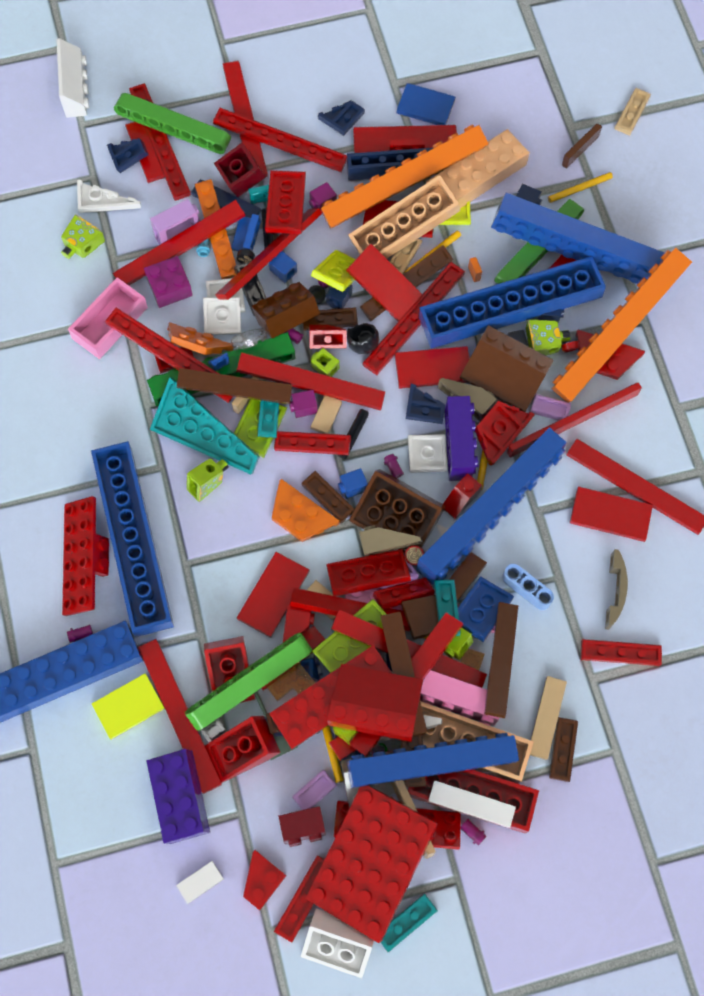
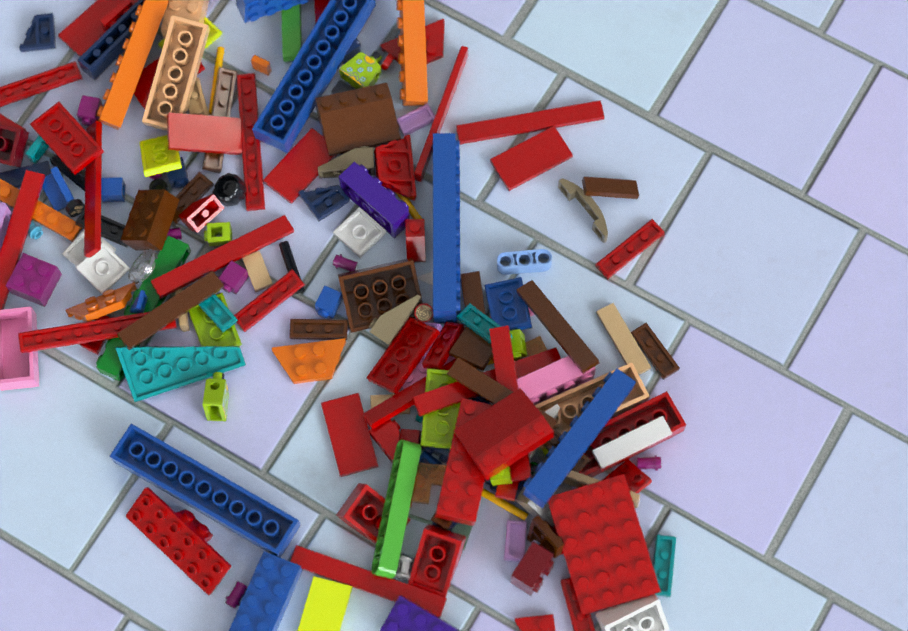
camera: 40 degrees left, 0 degrees up
none -> reddish brown wing [527,515,564,558]
none -> reddish brown tile [582,177,639,199]

